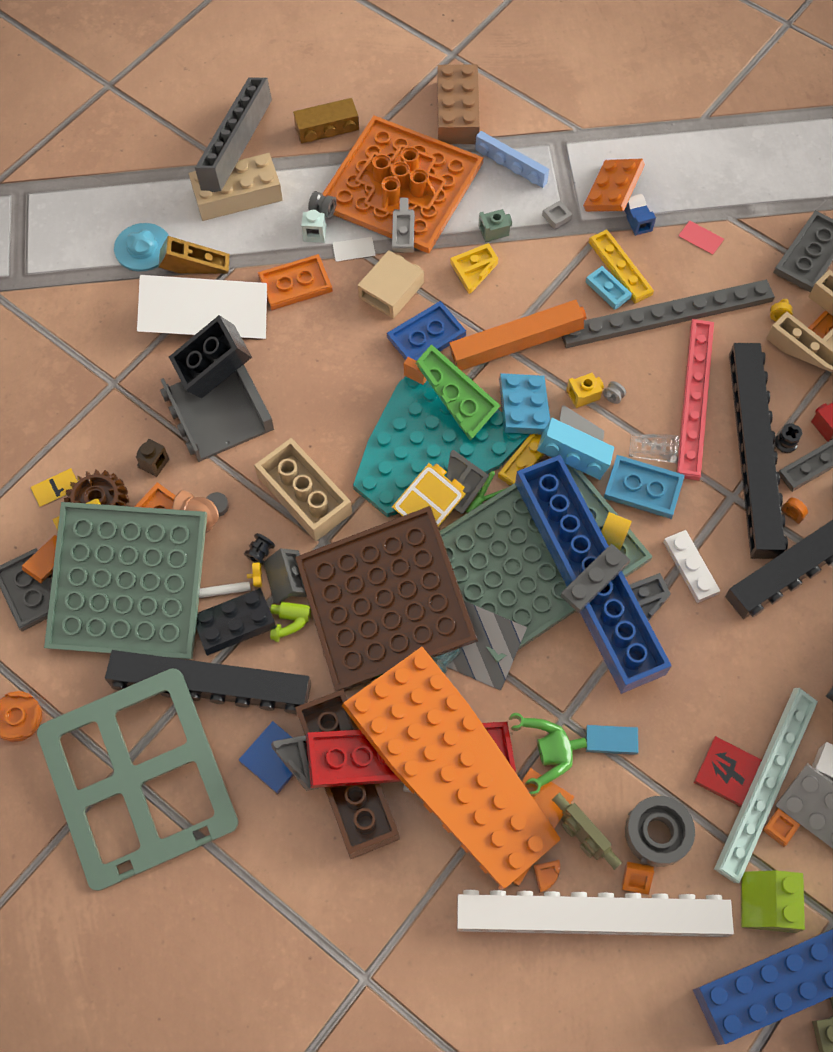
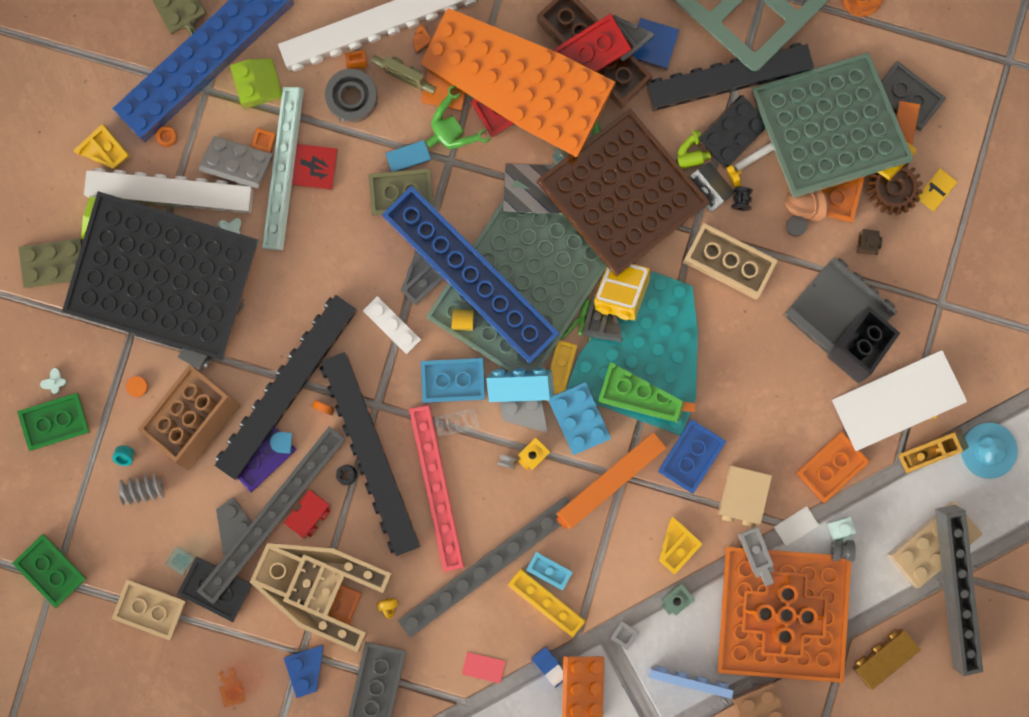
camera: 160 degrees right, 20 degrees up
dark grey plate [560,544,630,613] -> none
none -> olive plate [369,168,434,216]

